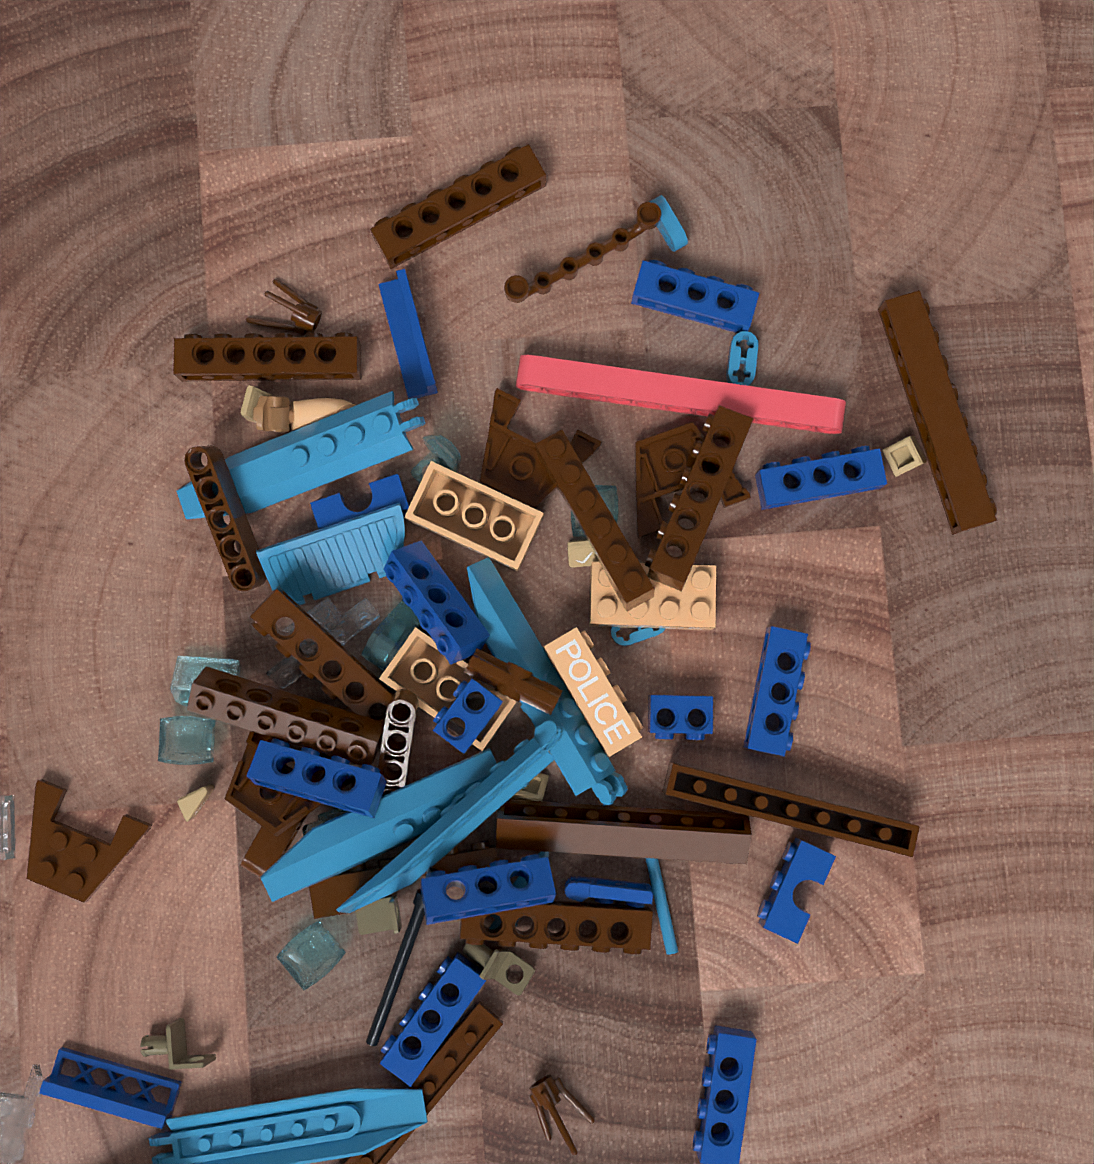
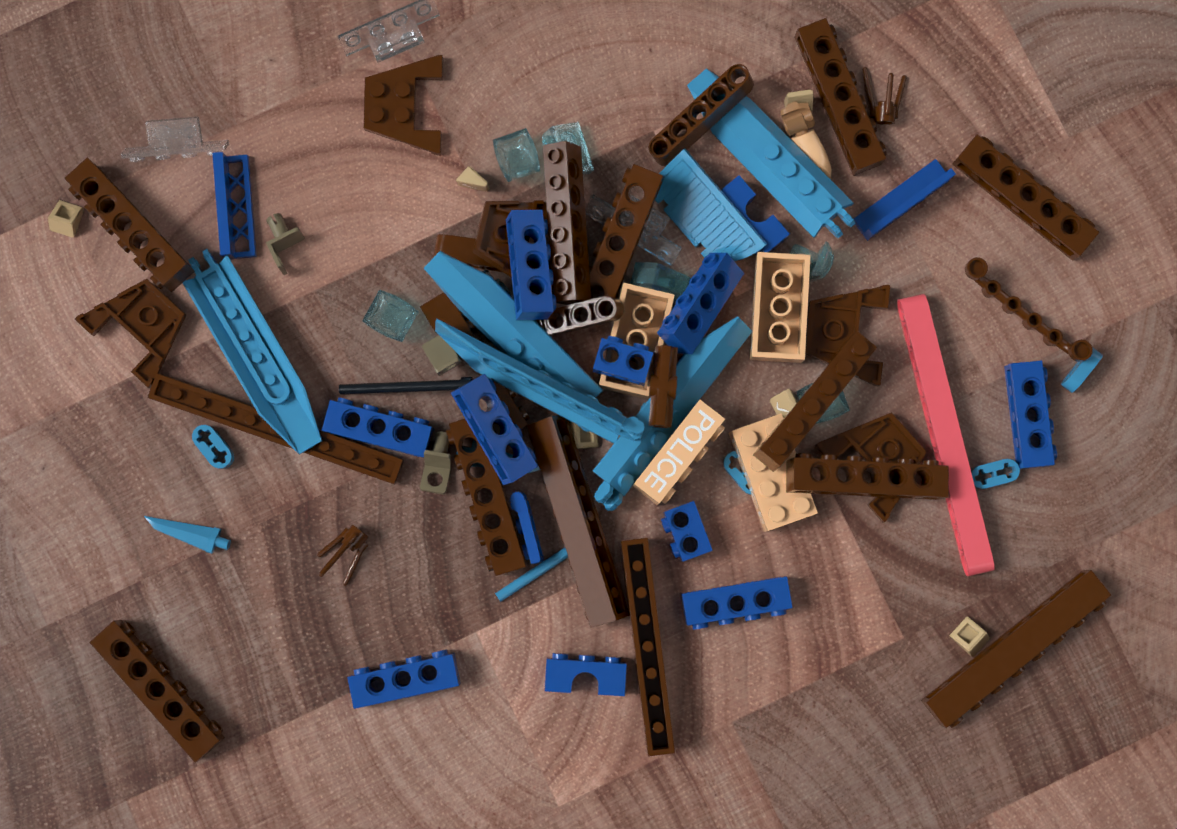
camera: 70 degrees right, 0 degrees up
blue brick [755,446,887,510] -> none

